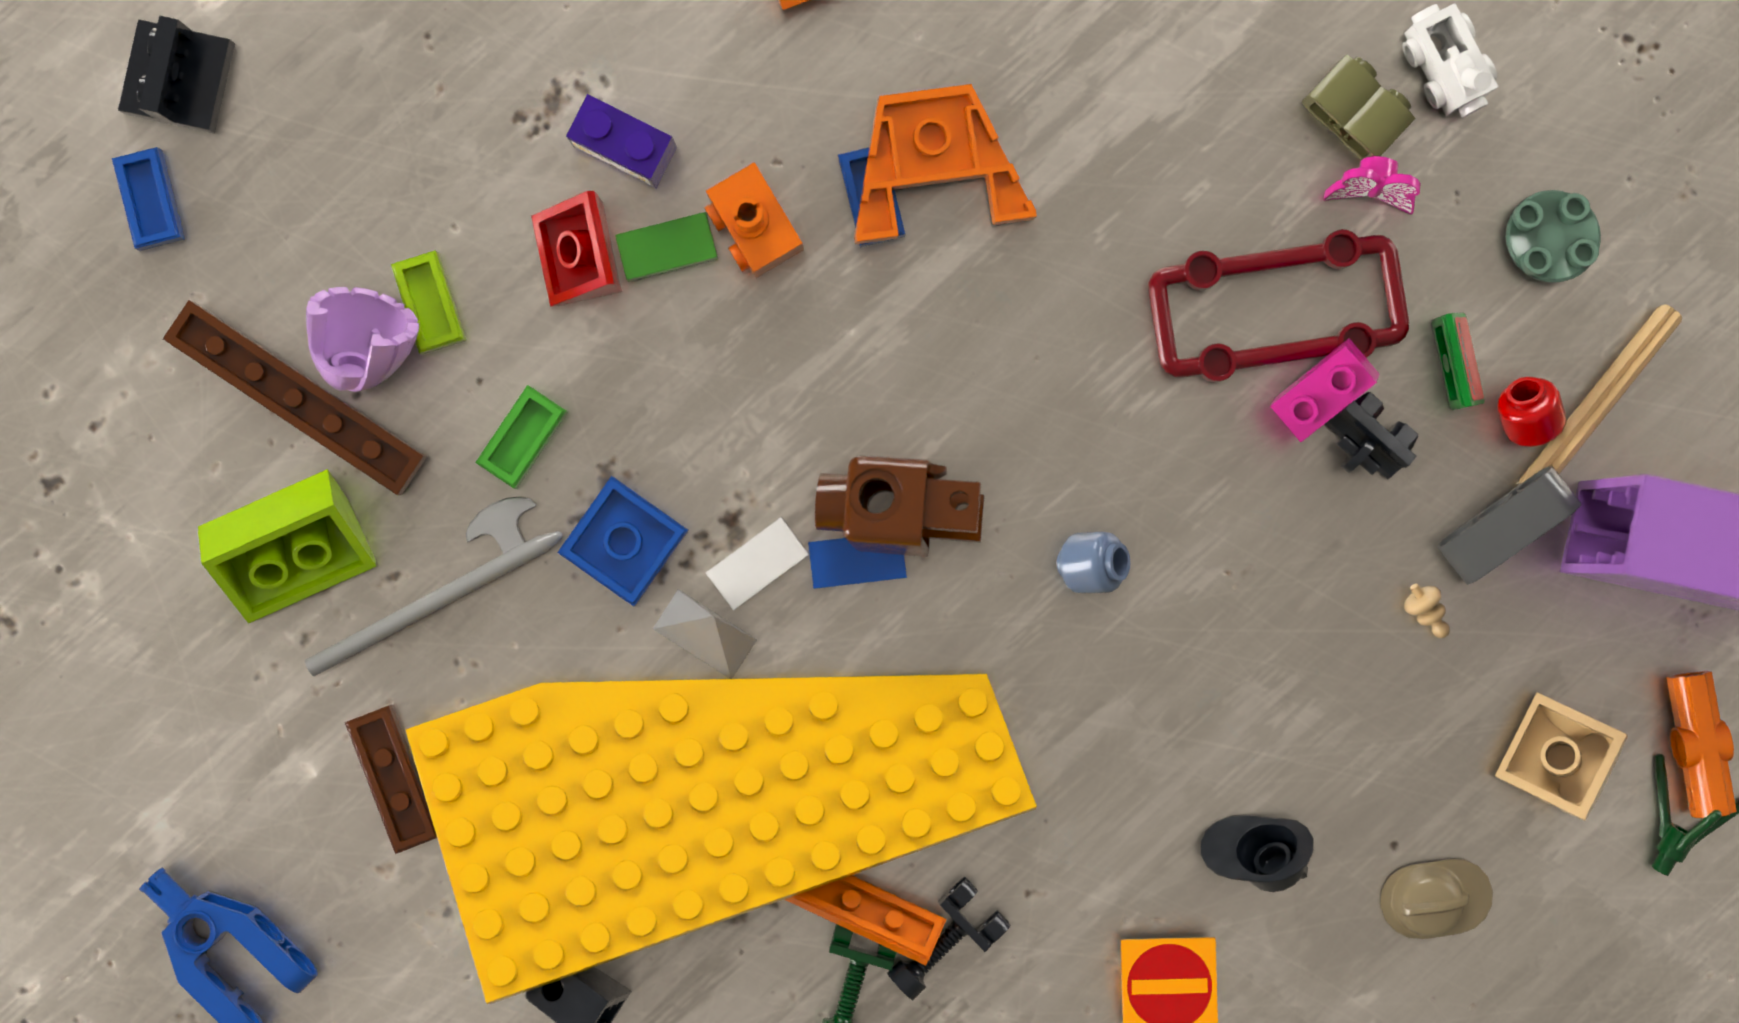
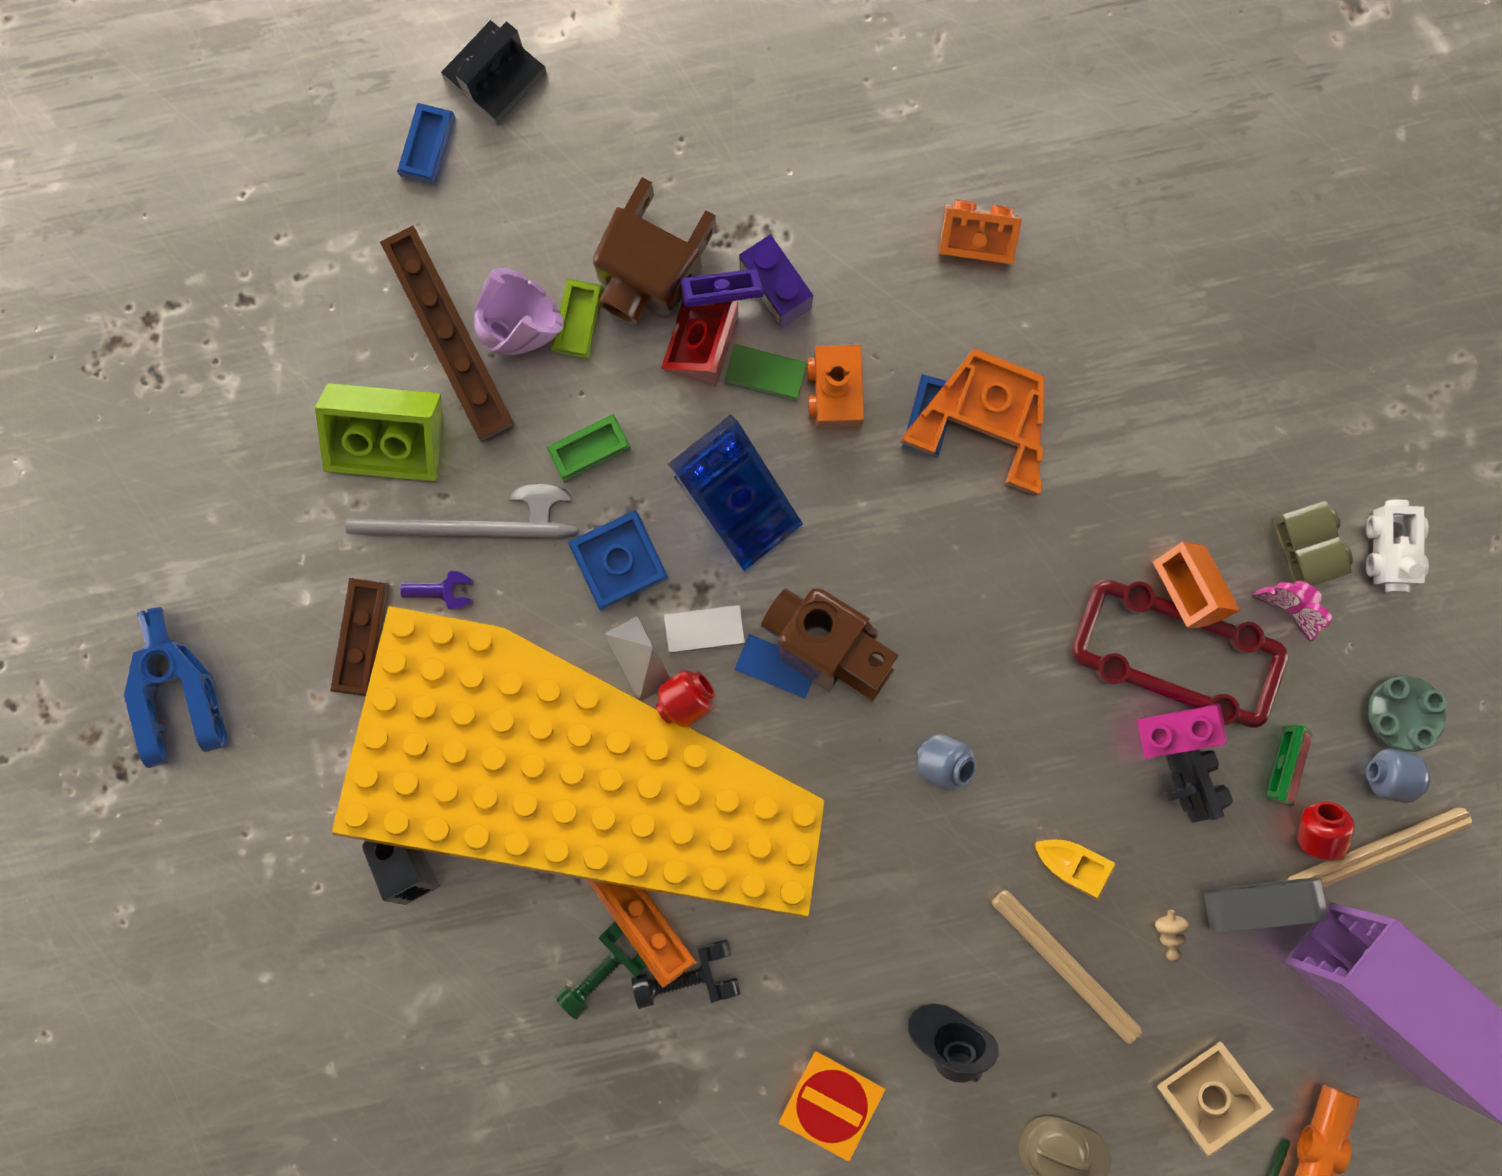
camera: 30 degrees right, 5 degrees down
none -> dark purple bar [400,571,474,610]
none -> reddish brown piece [592,177,716,325]
none -> red head [656,670,715,727]
none -> clear blue brick [668,414,803,571]
none -> dark purple slope [681,269,764,307]
none -> tan axle [992,890,1142,1044]
none -> yellow plate [1035,839,1116,900]
none -> orange brick [1153,541,1241,628]
none -> sand blue head [1366,749,1431,803]

